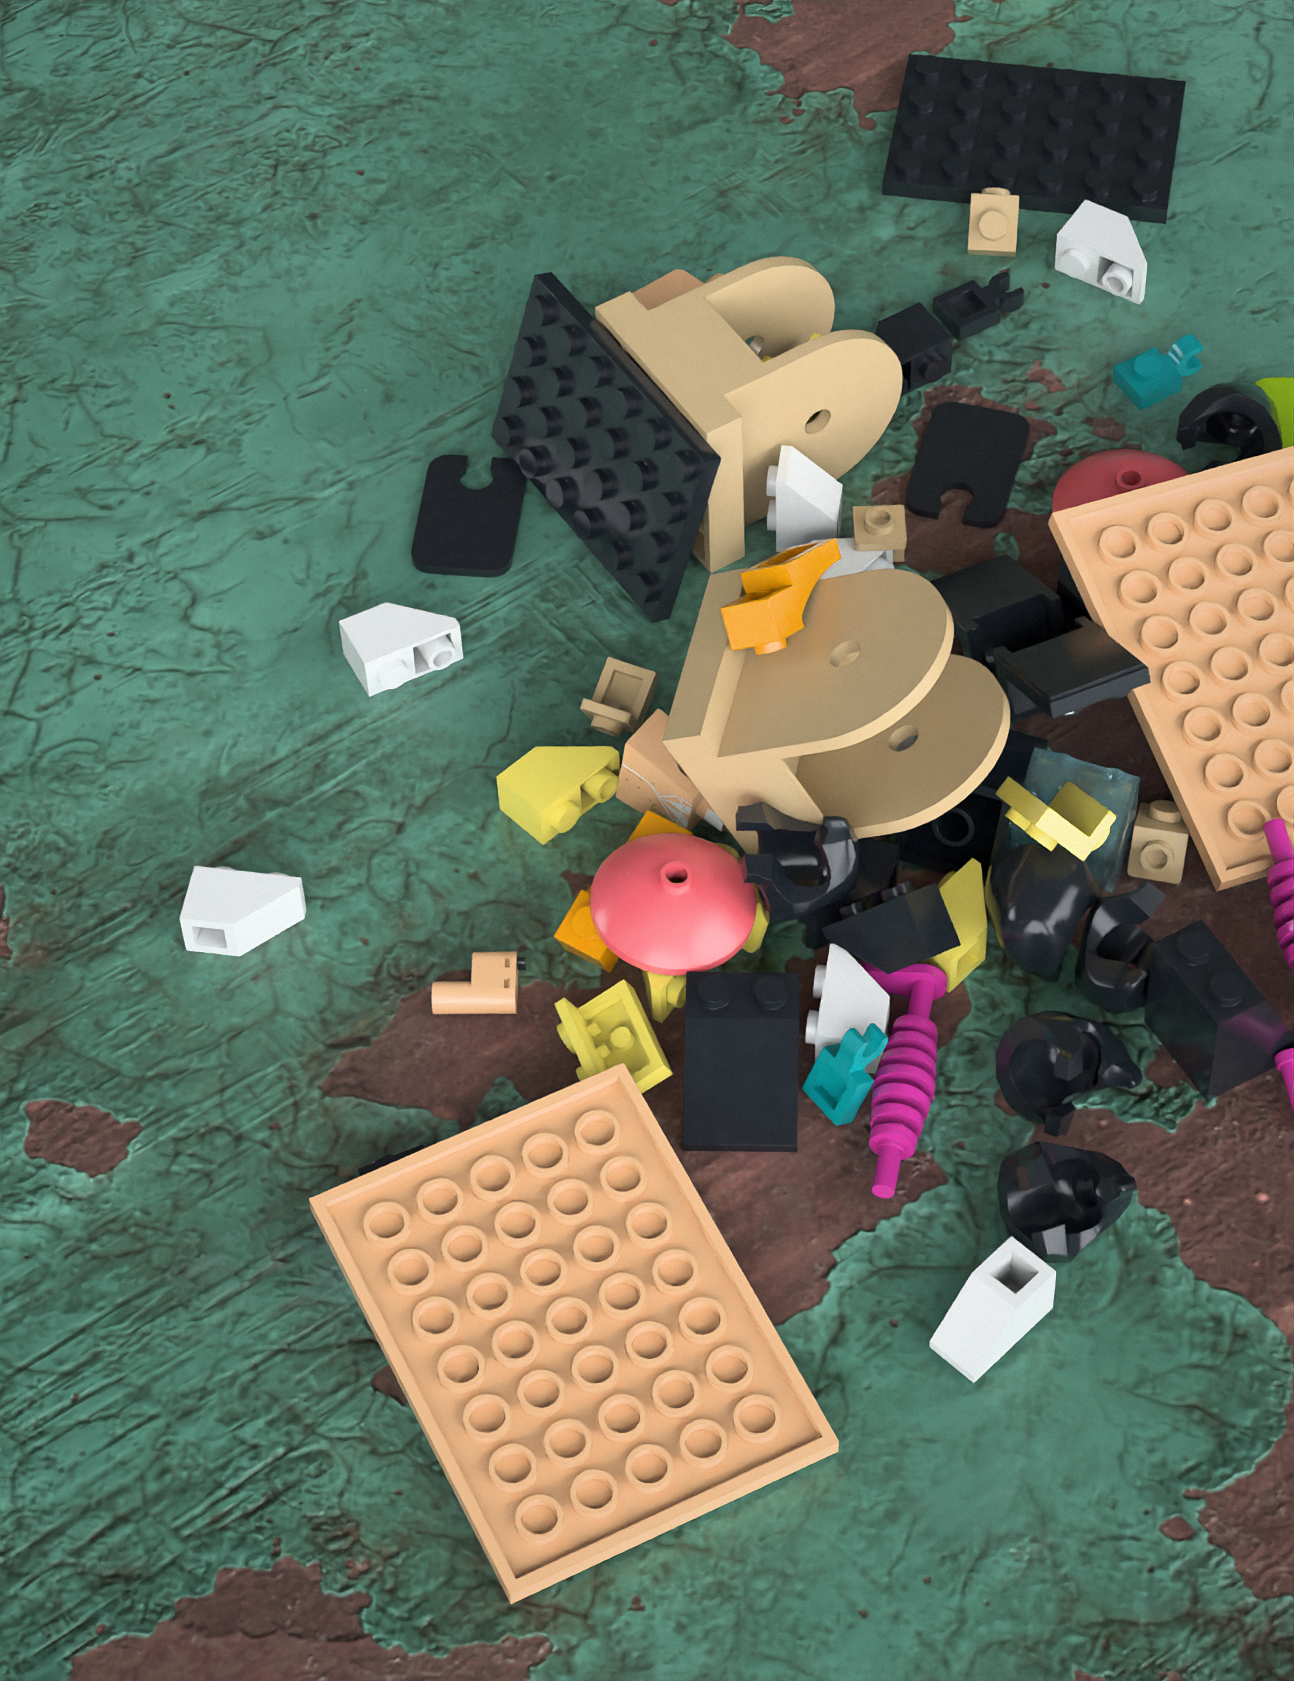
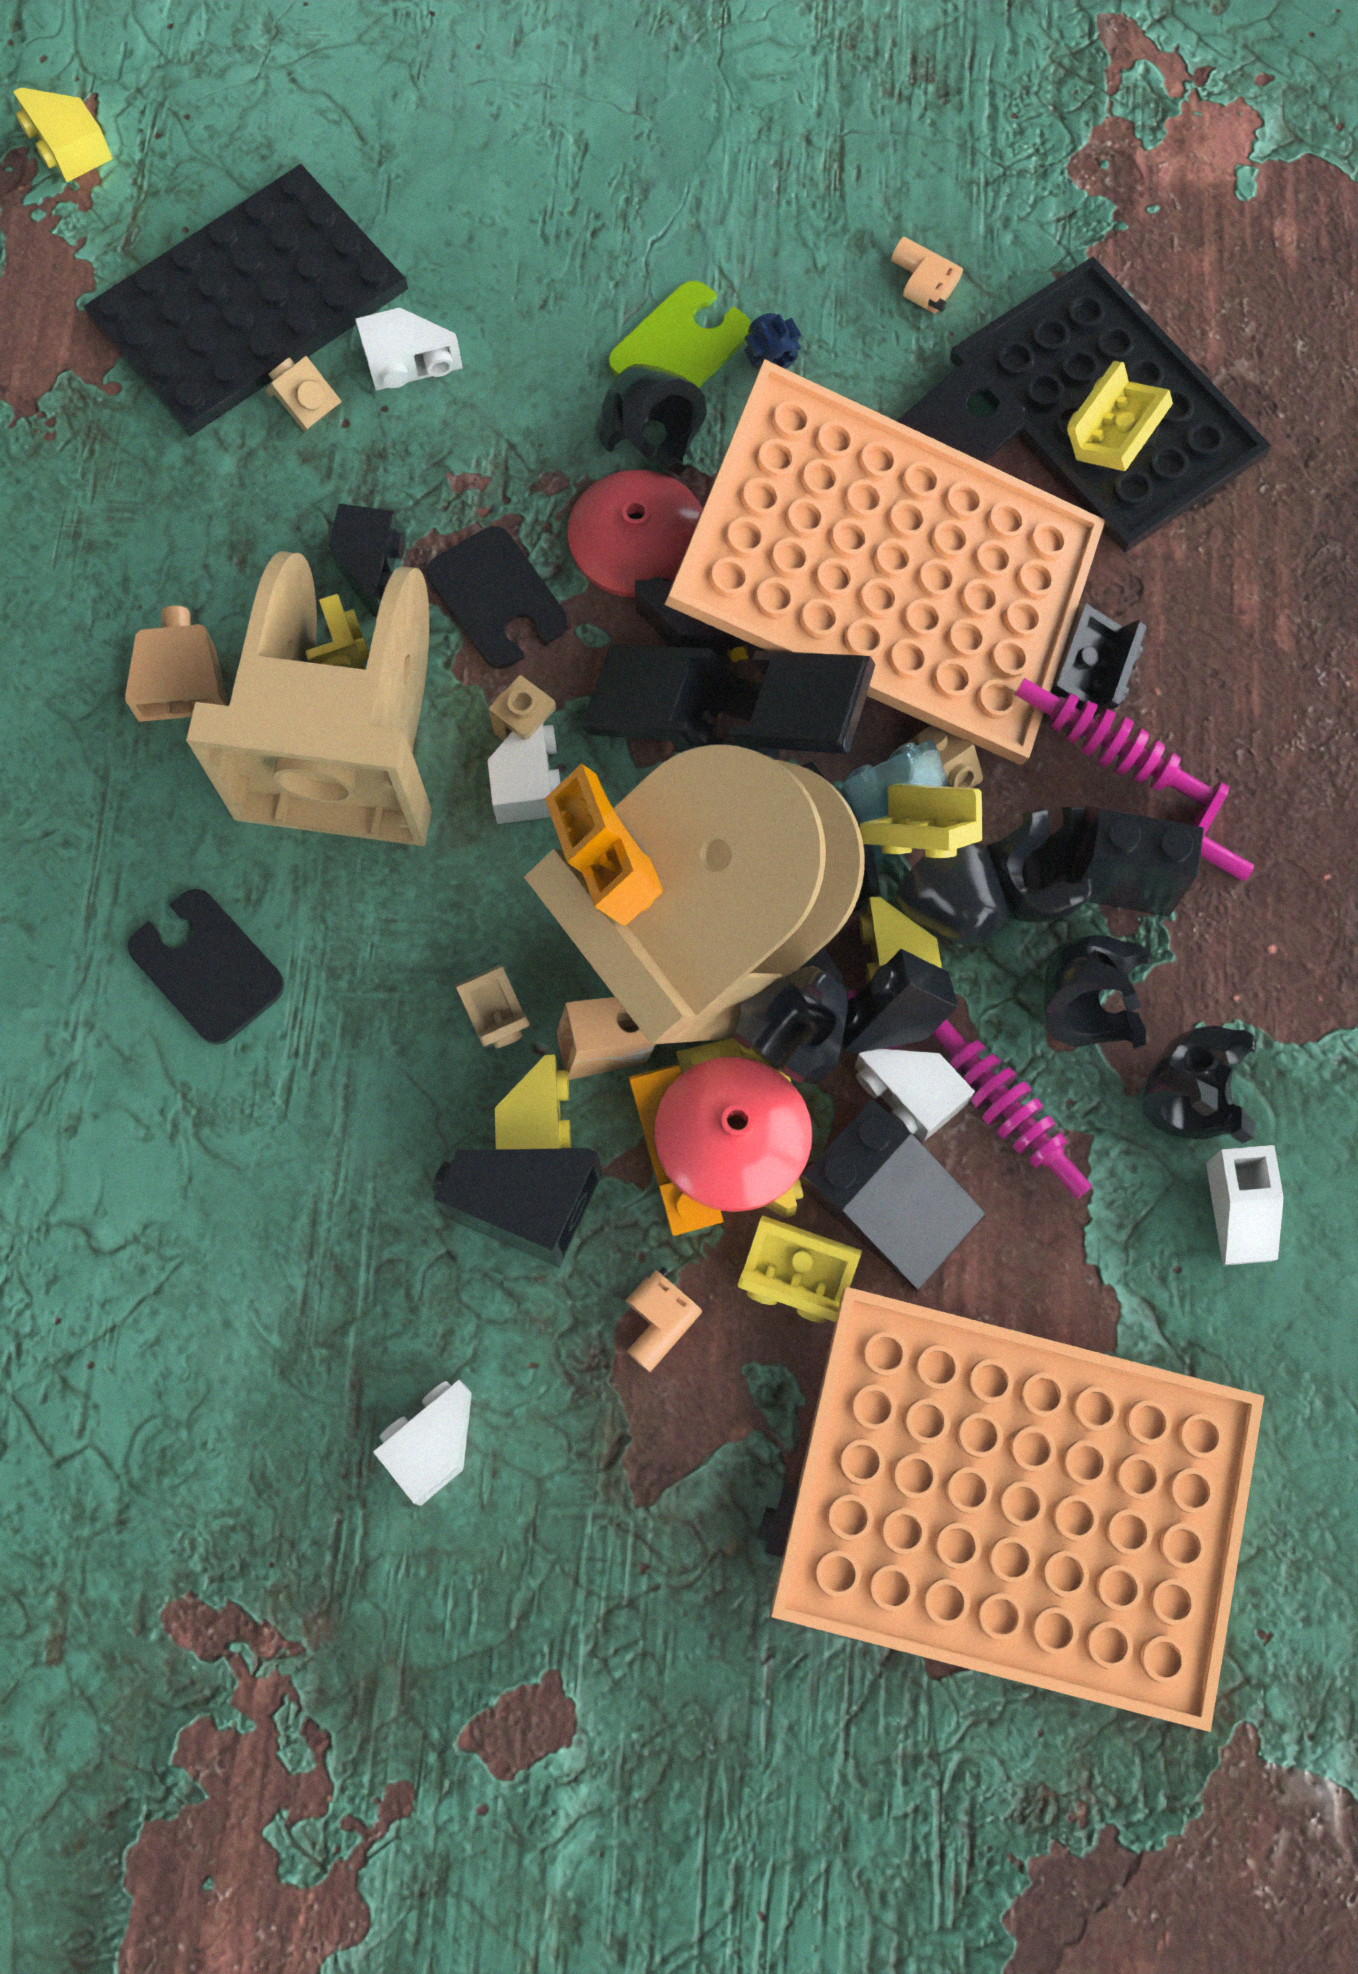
camera: 50 degrees left, 20 degrees up
white slope [339,602,463,697] -> none
black plate [491,272,722,623] -> none
white slope [767,445,843,552] -> none
teal plate [802,1023,888,1126] -> none
black plate [932,272,1024,342] -> none
teal plate [1113,334,1204,411] -> none
none -> black slope [432,1148,603,1268]

